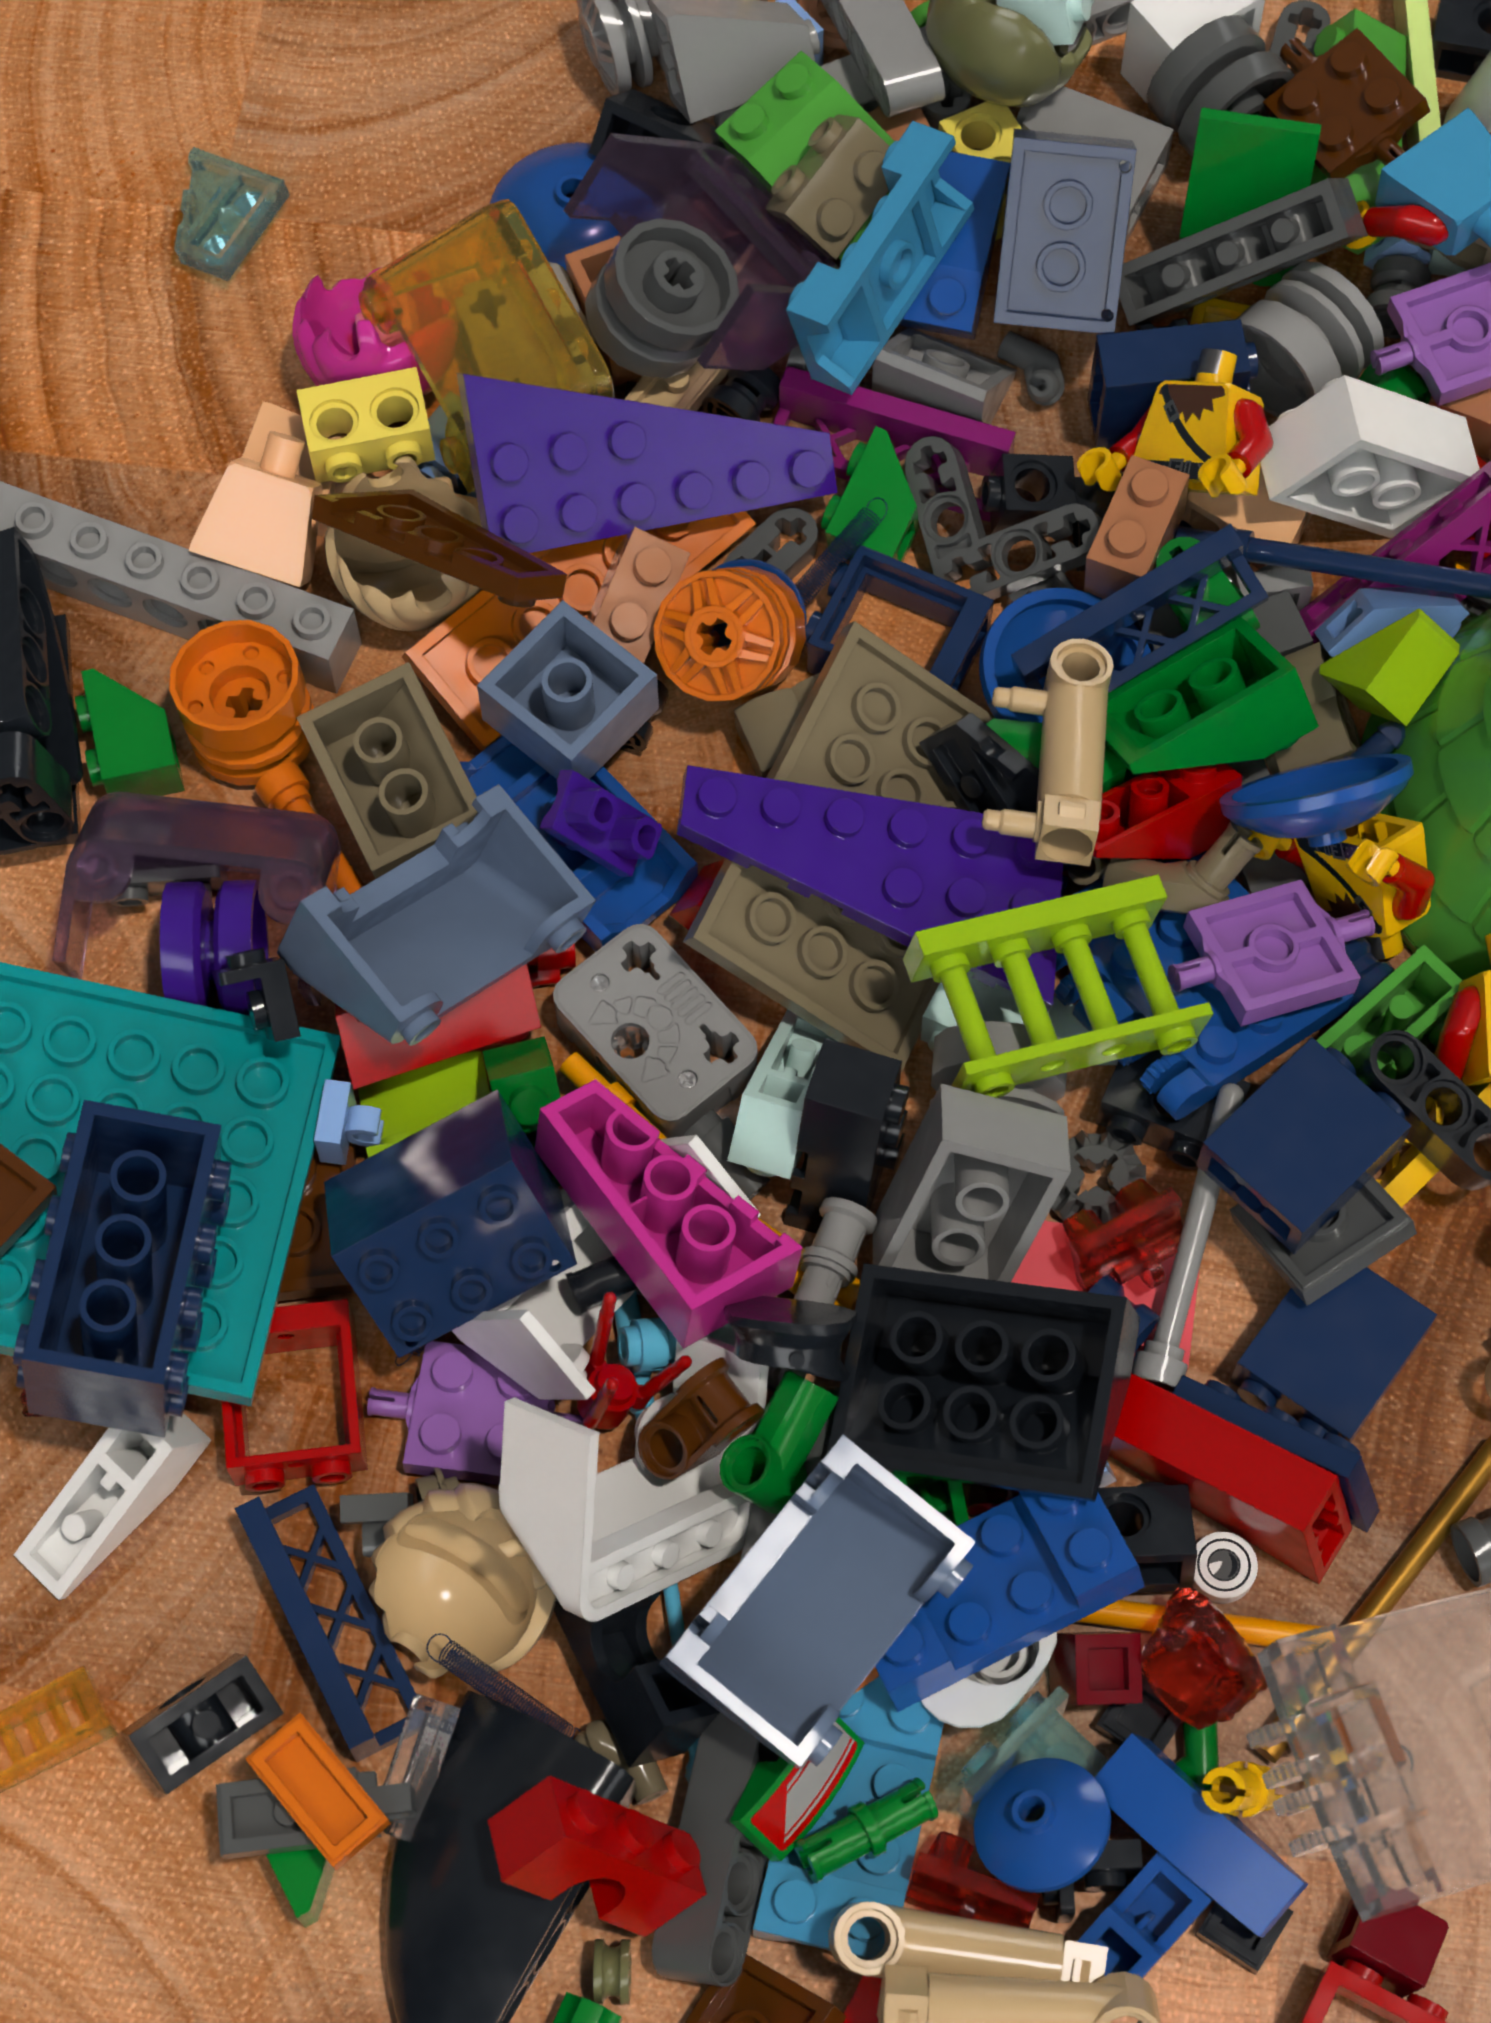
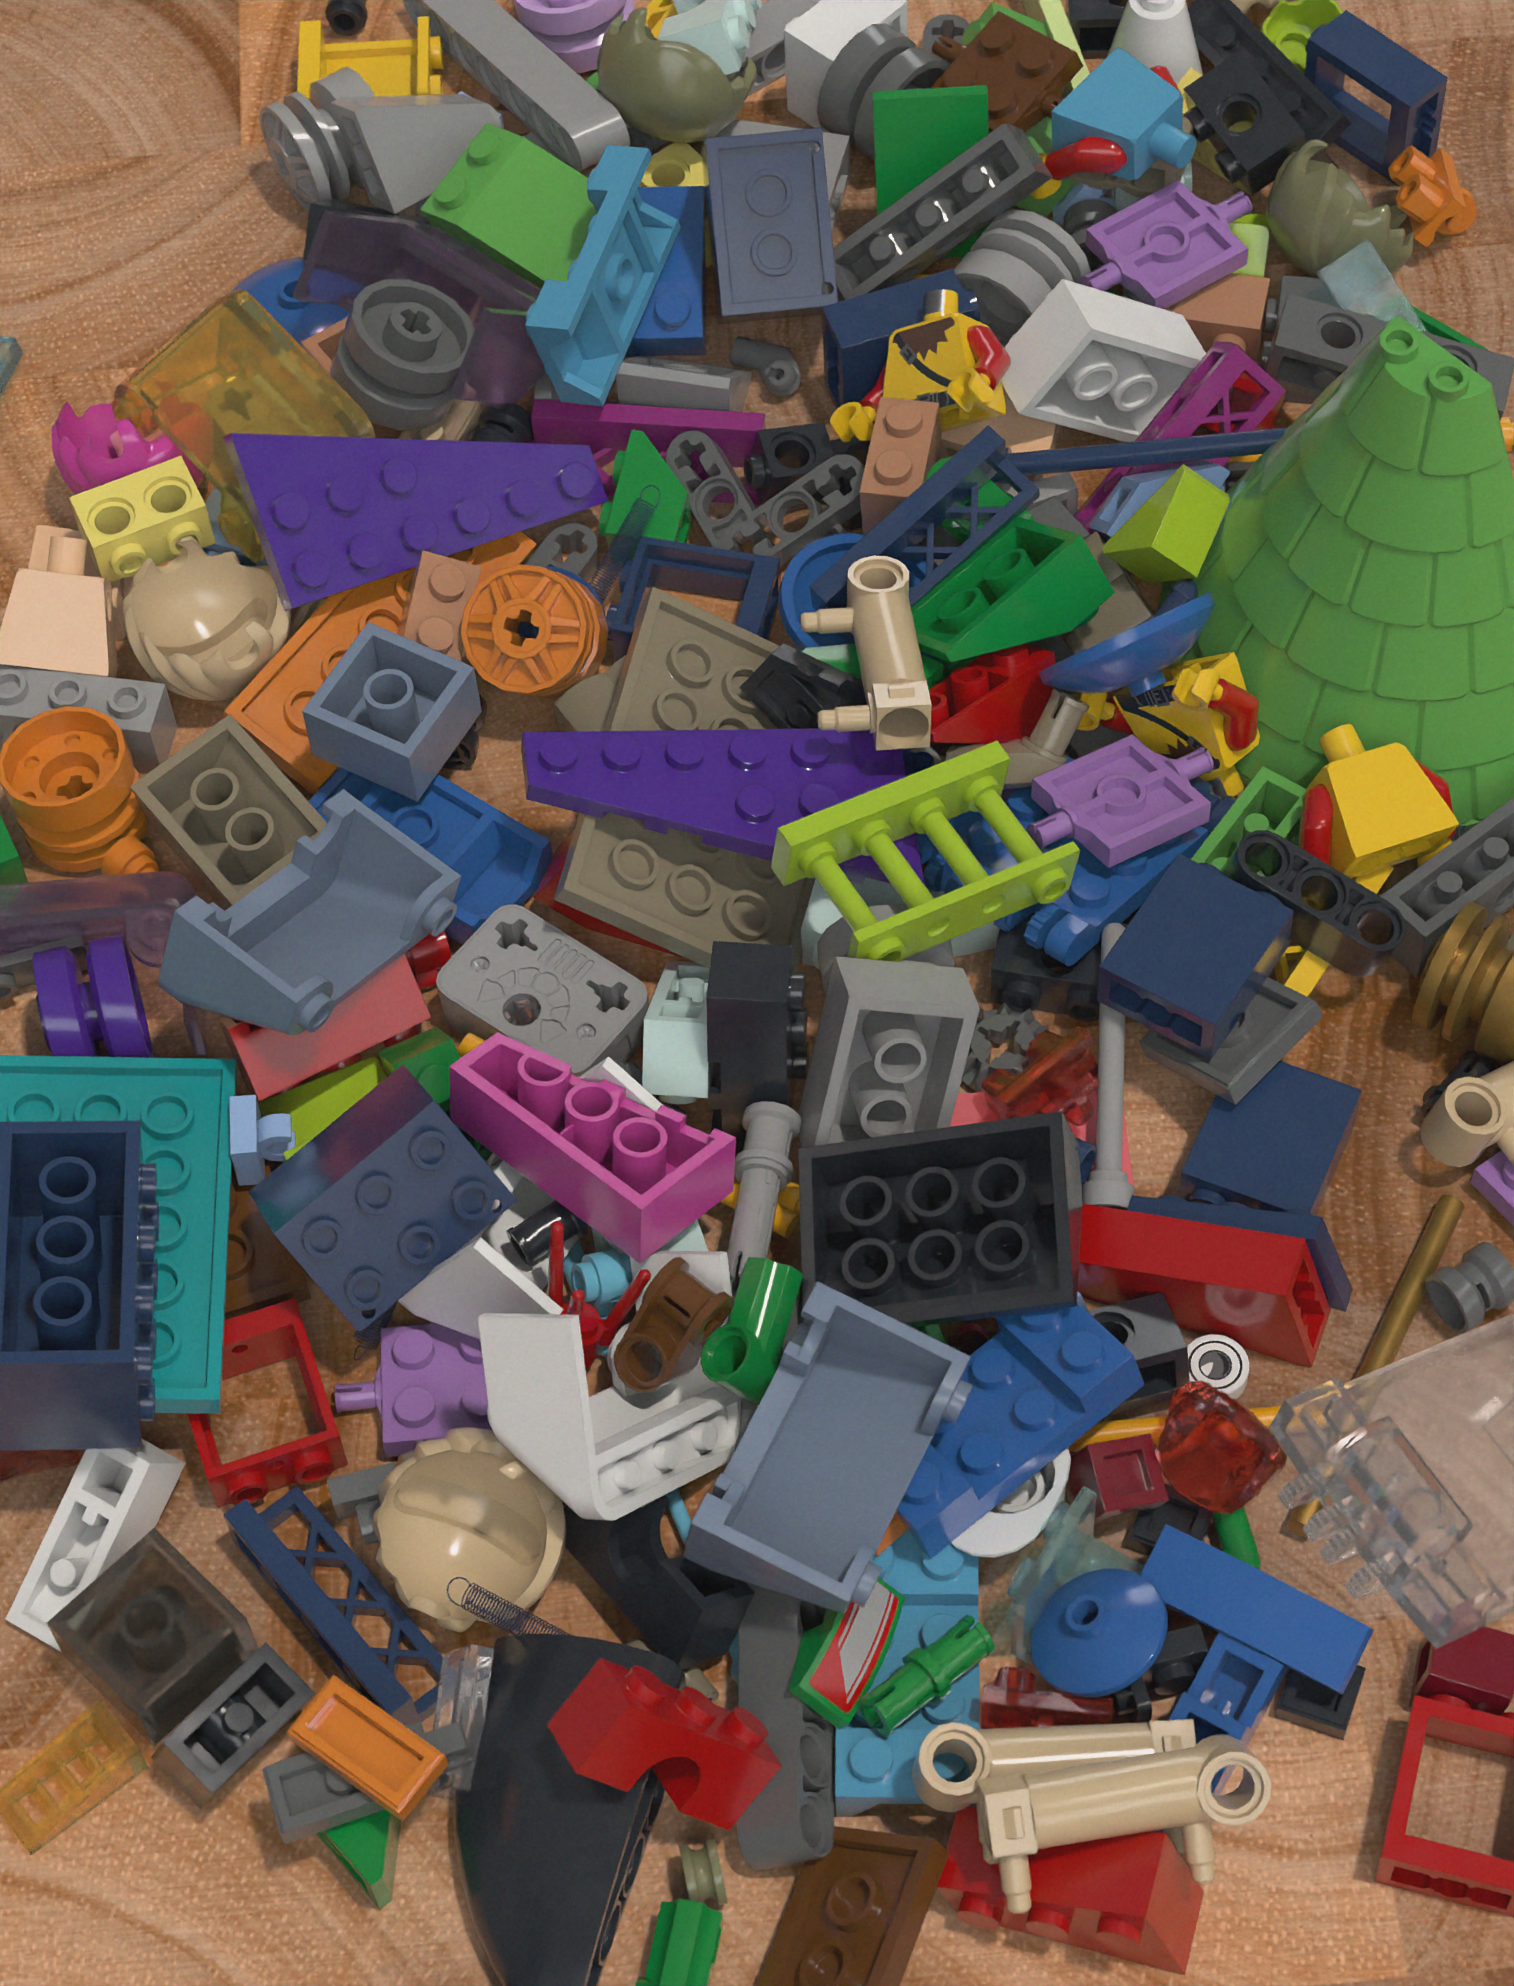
camera: 10 degrees left, 10 degrees down
black bracket [212,948,301,1042] -> none
reddish brown wing [311,489,567,608] -> none
dark purple hips [540,770,662,877] -> none
black hat [724,1296,857,1382] -> none
dark tan bracket [765,114,890,260] -> none
yellow pin [1201,1761,1284,1817] -> none
none -> clear smoke brick [47,1528,259,1747]

